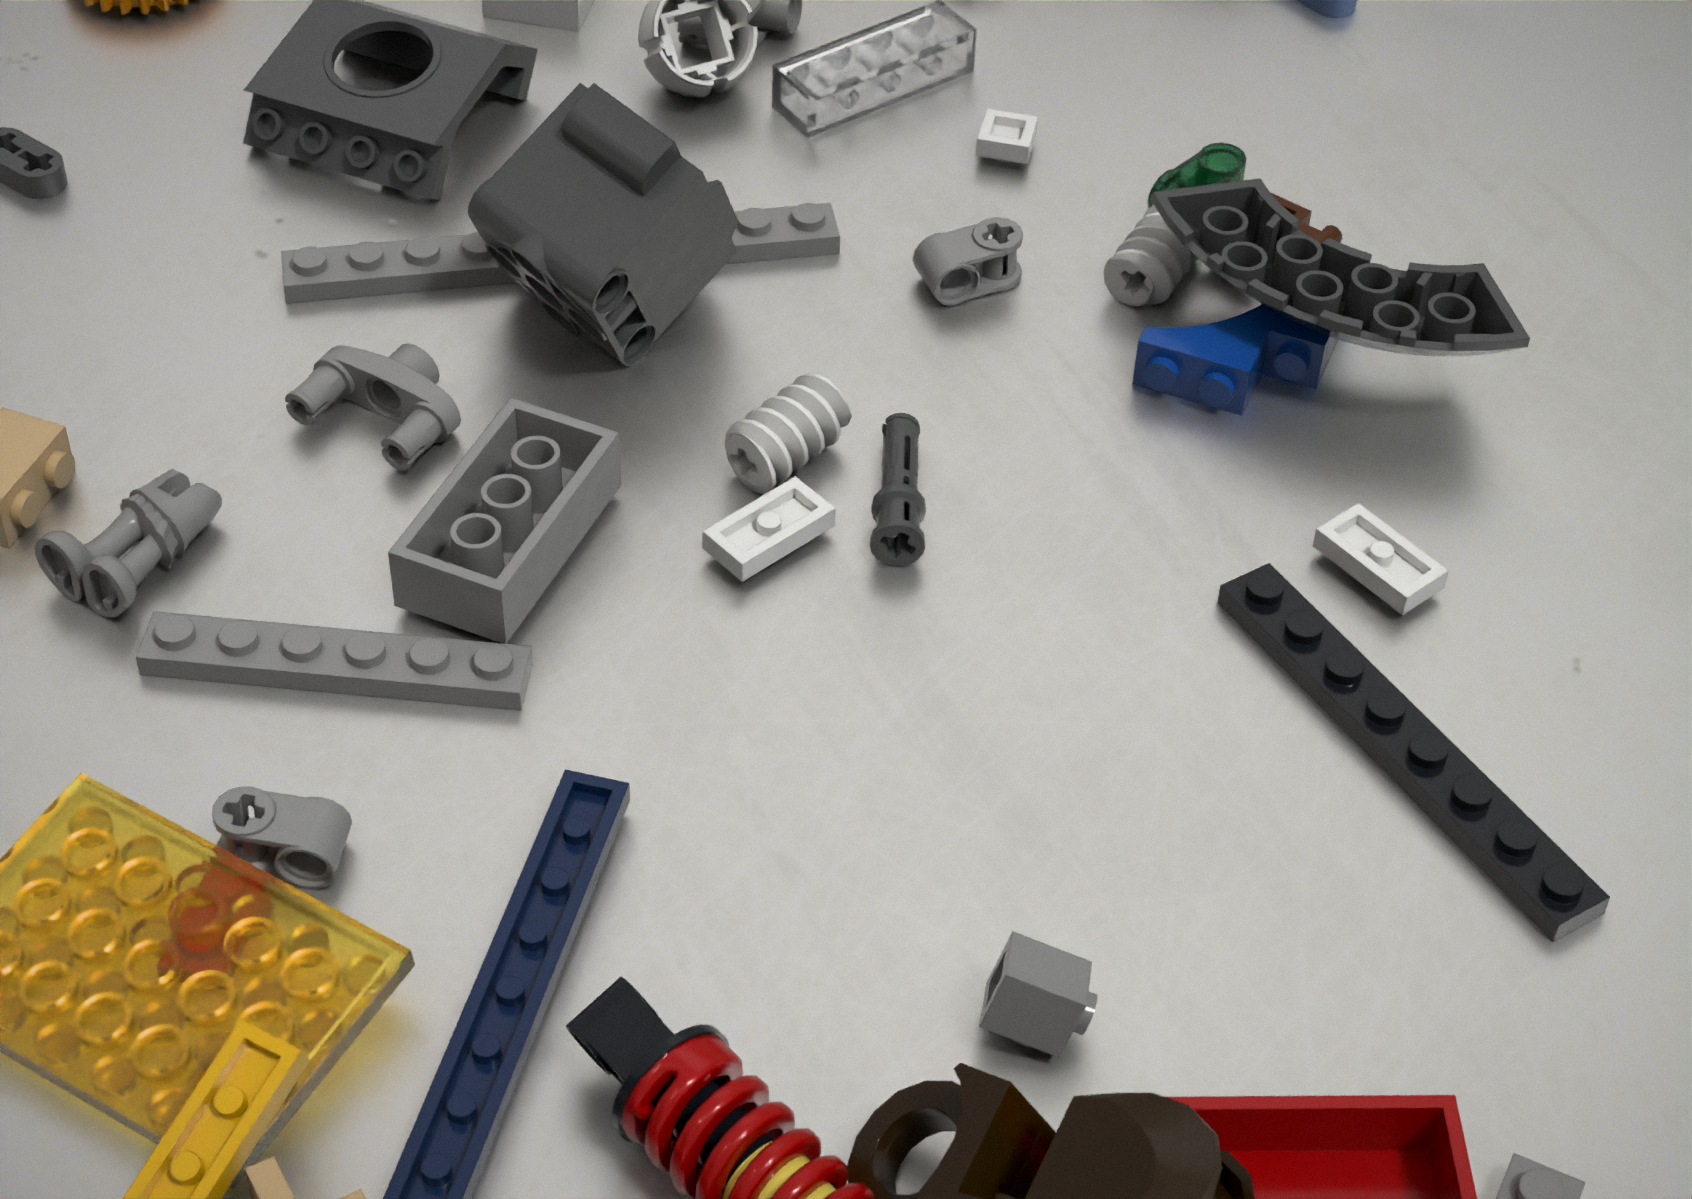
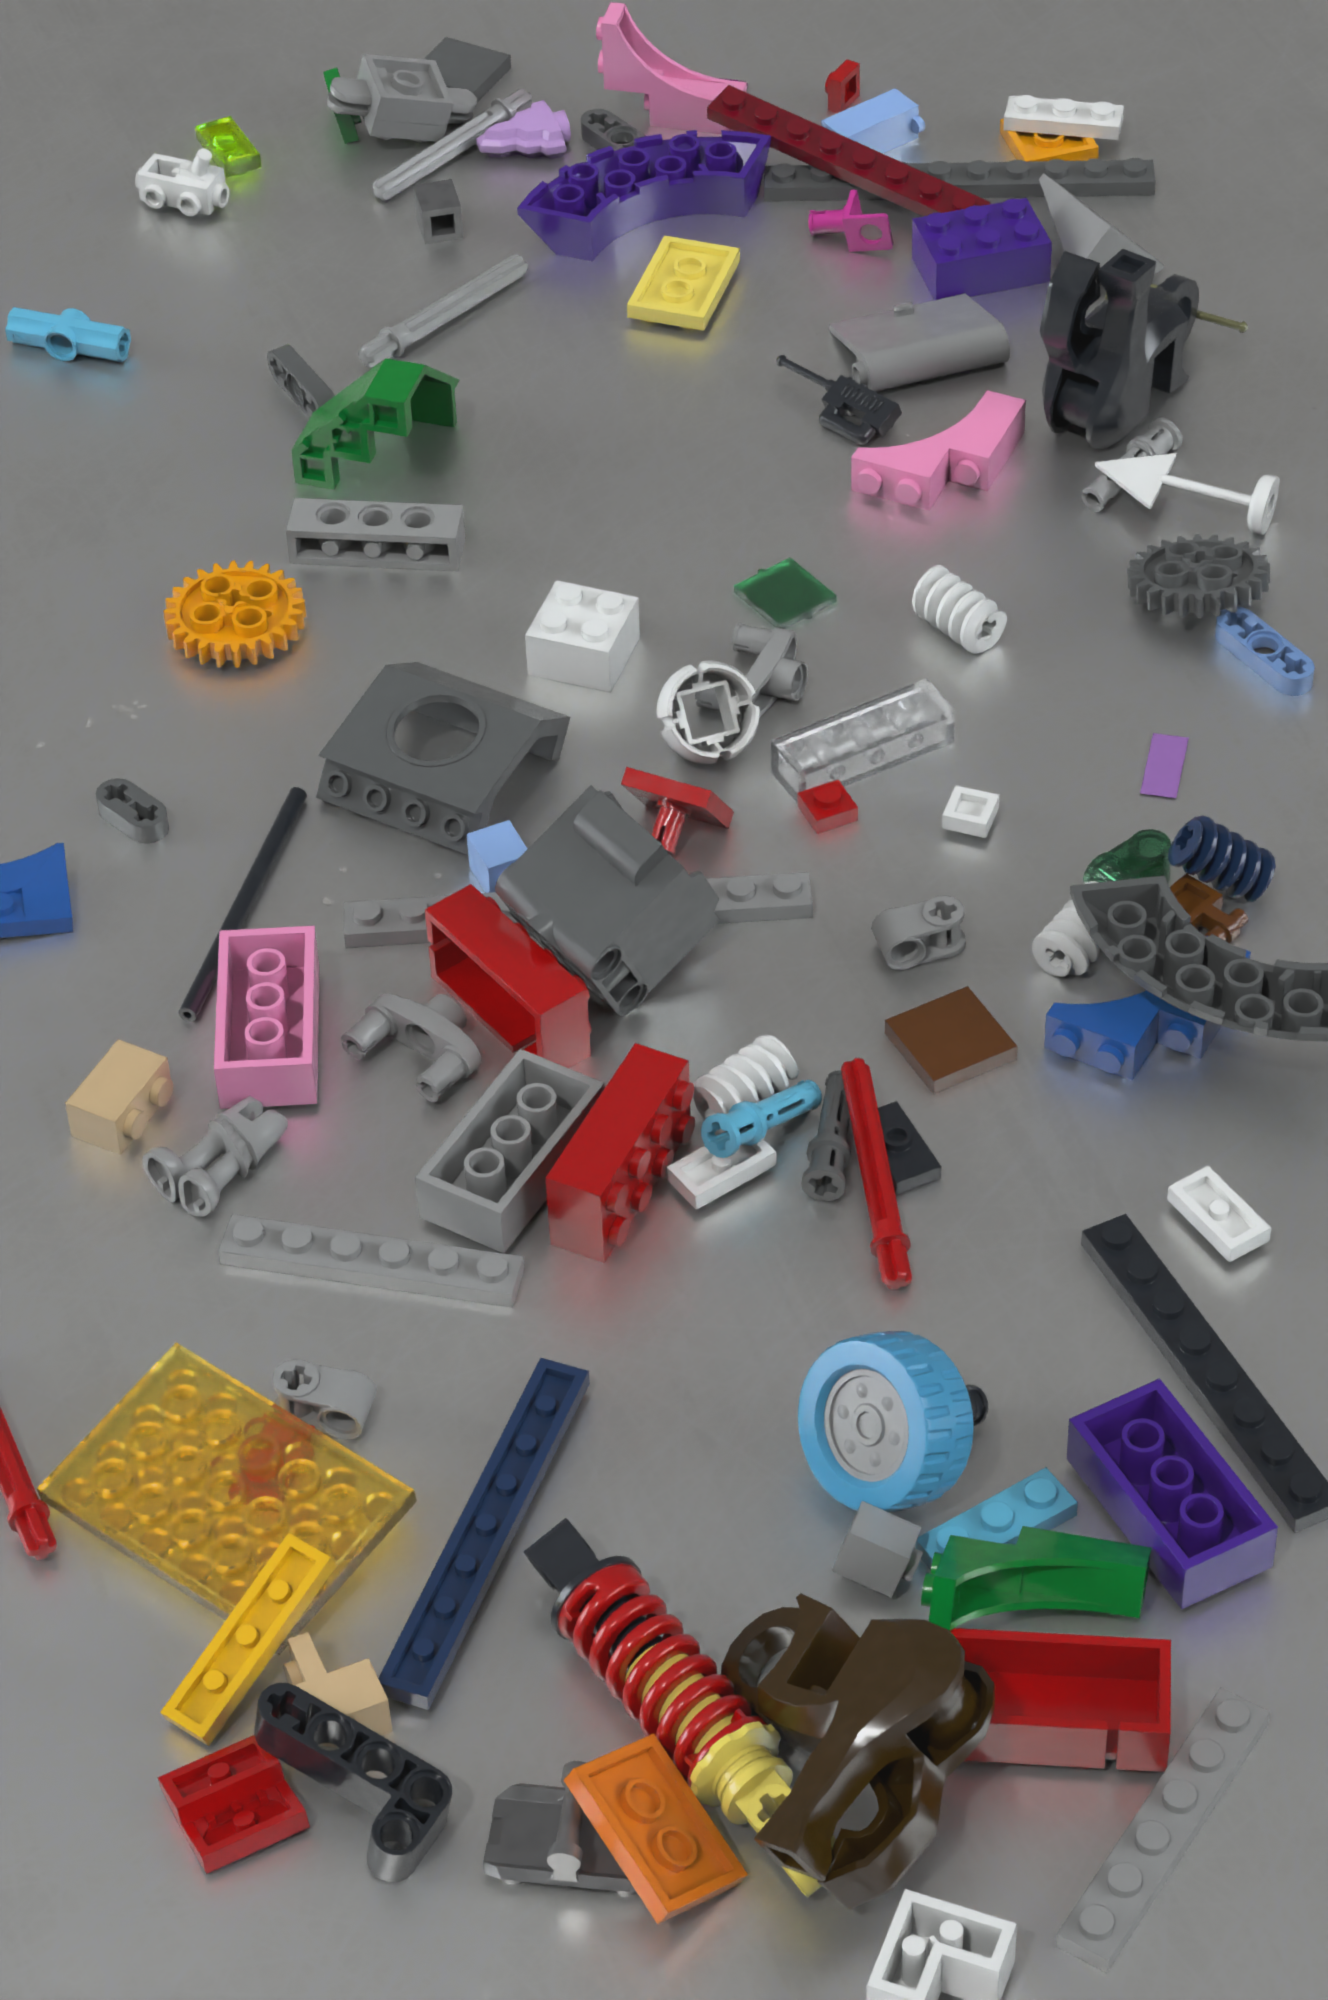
camera: 10 degrees right, 0 degrees up
none -> black piece [178,787,307,1022]
none -> bright pink brick [214,926,320,1109]
none -> red piece [425,884,592,1068]
none -> light blue brick [467,820,527,893]
none -> red piece [545,1043,695,1263]
none -> red tile [621,767,734,855]
none -> medium azure pin [701,1080,822,1158]
none -> red plate [797,779,858,834]
none -> dark azure wheel [798,1331,989,1512]
none -> red axle [841,1058,912,1290]
none -> black plate [878,1101,942,1194]
none -> reddish brown tile [885,986,1018,1095]
none -> medium azure plate [915,1467,1078,1570]
none -> green arch [921,1526,1152,1631]
none -> dark purple brick [1066,1378,1278,1610]
none -> medium lavender sticker [1140,733,1189,798]
none -> dark blue piece [1168,815,1276,902]

